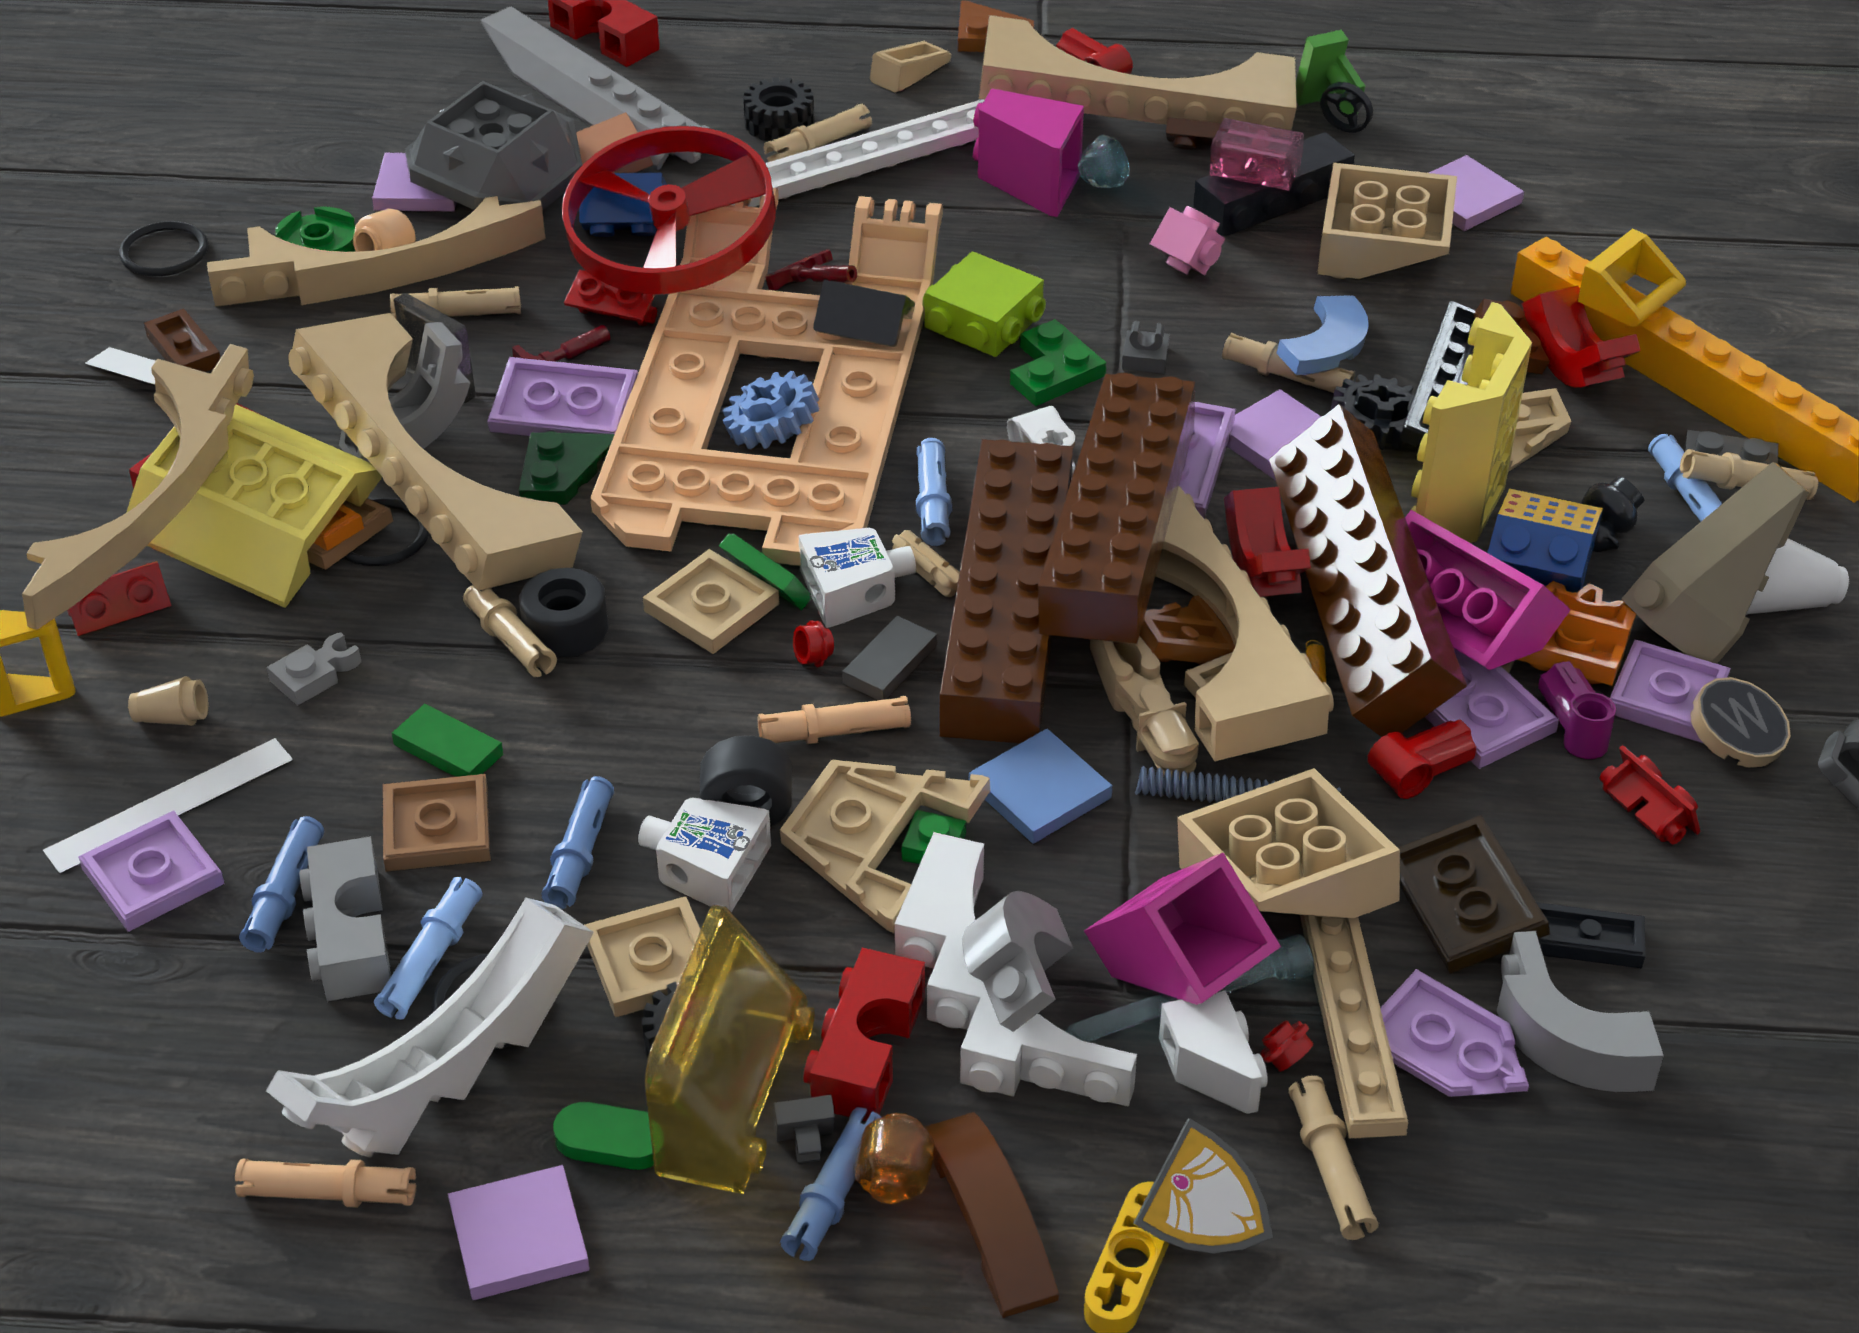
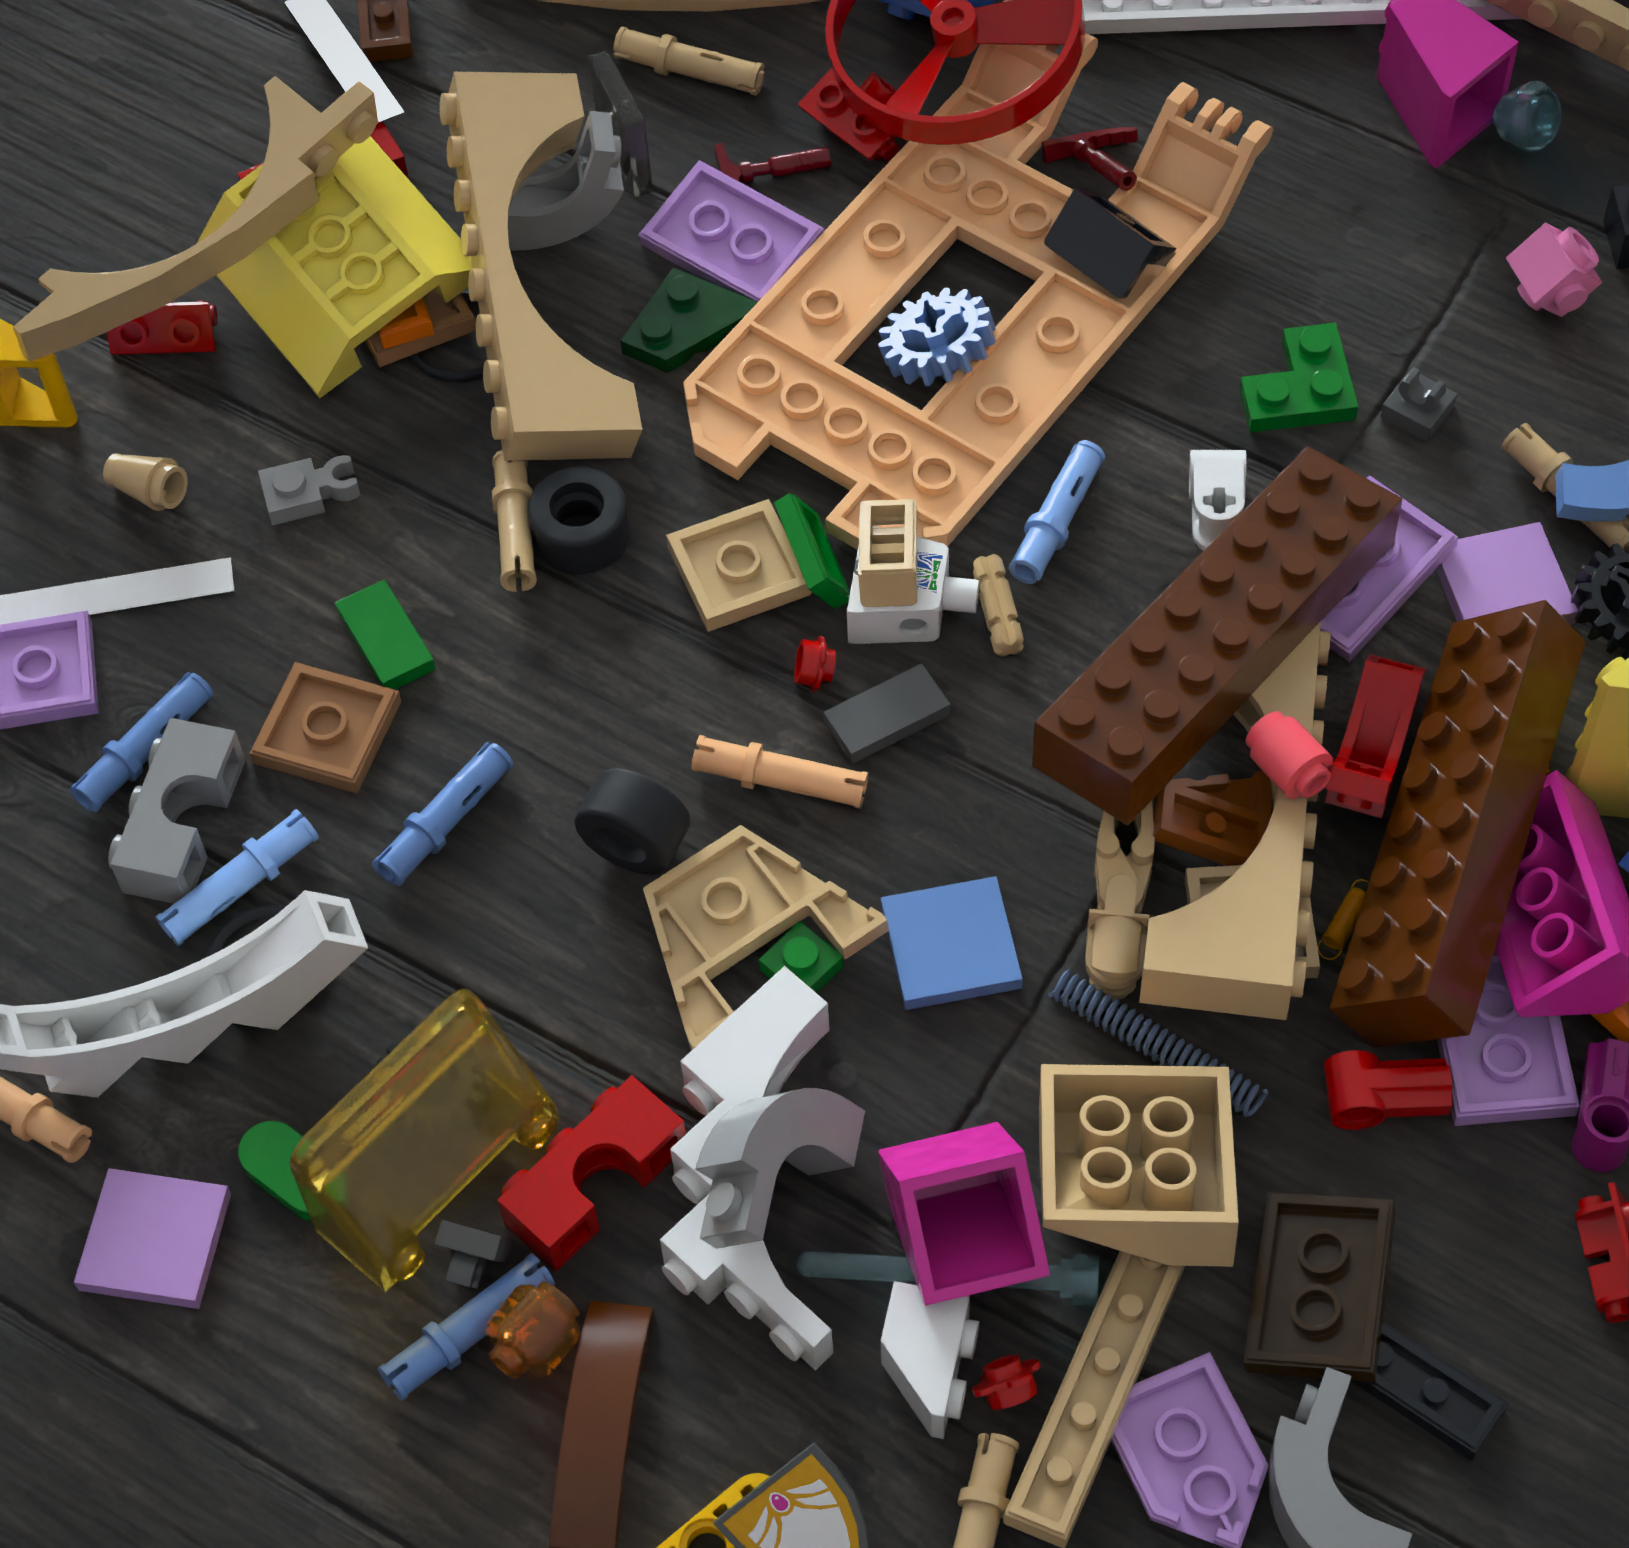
camera: 30 degrees right, 15 degrees up
tan plate [584,896,720,1018] -> none
white torso [638,797,771,915] -> none
lime brick [922,251,1046,357] -> none
reddish brown brick [939,439,1073,743] -> none
none -> tan slope [858,499,917,607]
none -> coral brick [1245,711,1333,799]

